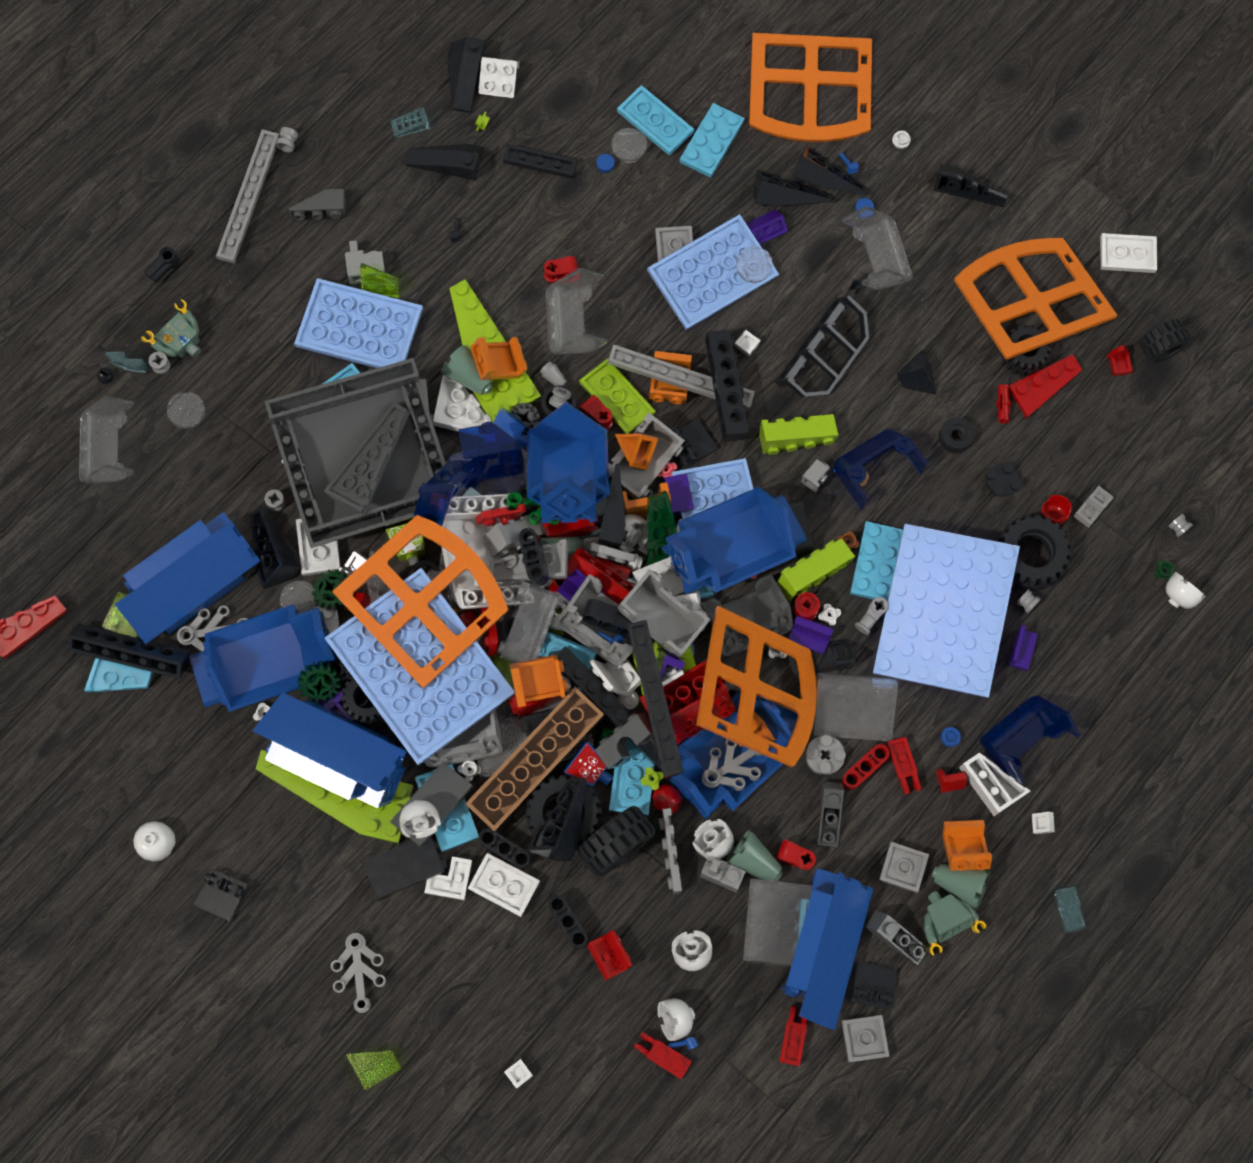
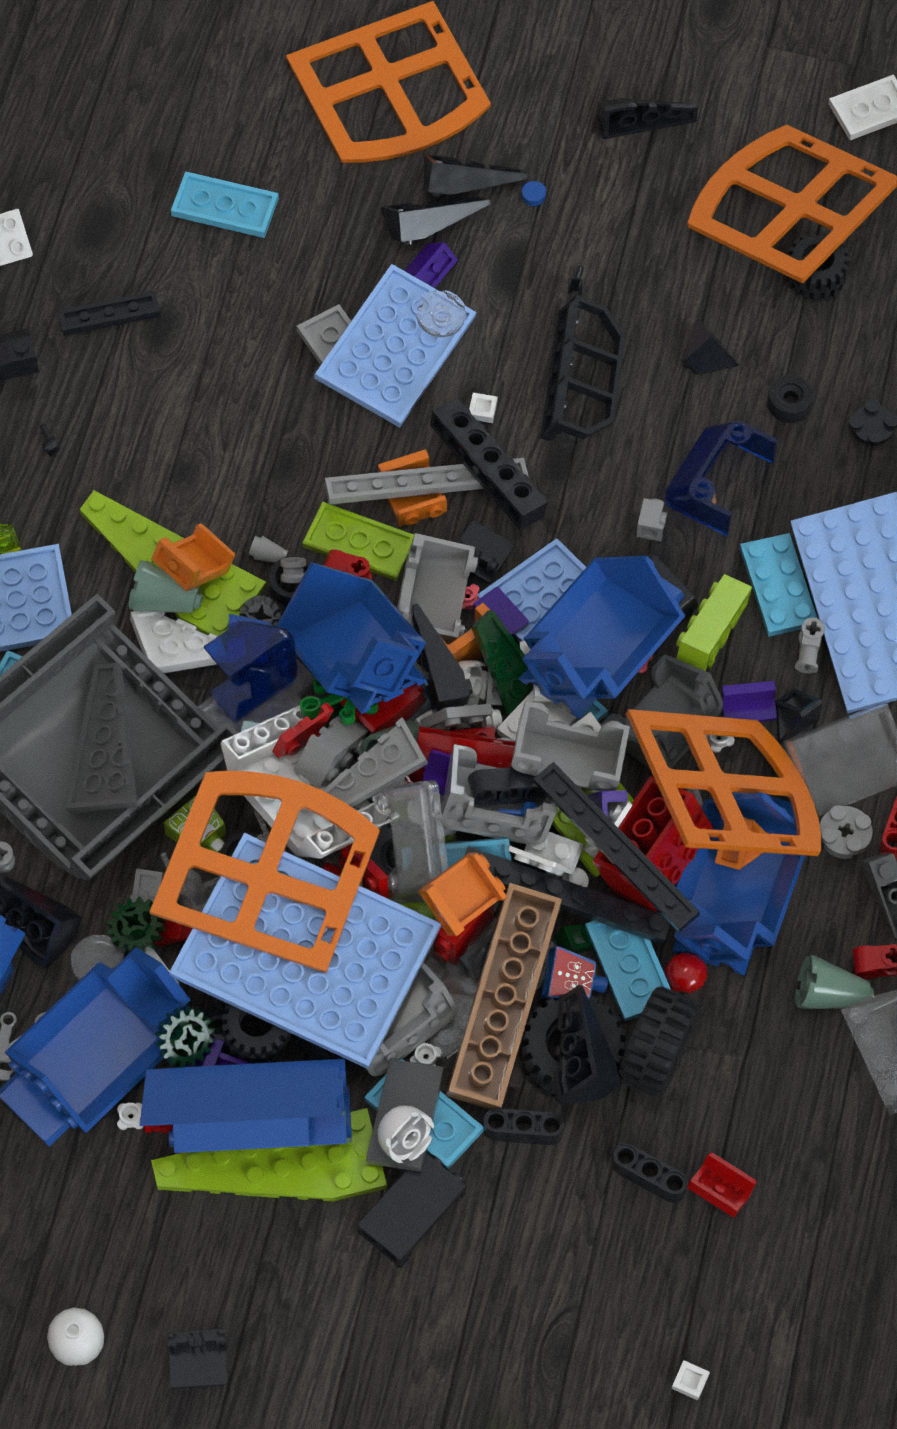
camera: 25 degrees left, 10 degrees down
white plate [296,519,341,576] -> none
light grey plant [331,933,386,1013] -> none
clear blue windscreen [414,449,489,526] -> none
white plate [424,857,472,901] -> none
white plate [468,853,540,917] -> none
lime plate [475,111,490,131] -> none
black beam [519,528,549,586] -> none
red piece [544,256,580,283] -> none
clear windscreen [546,268,608,355] -> none
dark grey arch [595,713,654,769] -> none
blue tile [596,154,614,173] -> none
clear tile [611,128,647,163] -> none
orange slope [615,433,658,470] -> none
red hinge [633,1032,692,1079] -> none
lime plate [641,767,663,790] -> none
white cylinder [658,998,695,1041] -> none
light grey wing [659,808,682,894] -> none
blue hand [668,1037,699,1050] -> none
white cylinder [672,931,713,971] -> none
medium azure plate [679,103,745,178] -> none
white cylinder [693,819,734,859] -> none
light grey hinge [700,856,746,893] -> none
light grey plant [702,739,763,791] -> none
lime wedge [759,414,838,455] -> none
red wheel [793,592,820,621] -> none
white plate [818,604,841,626] -> none
dark orange plate [837,531,859,549] -> none
blue hand [839,152,859,174] -> none
clear windscreen [842,206,913,290] -> none
white plate [892,131,910,149] -> none
red pin [996,384,1011,424] -> none
red wing [1009,355,1082,419] -> none

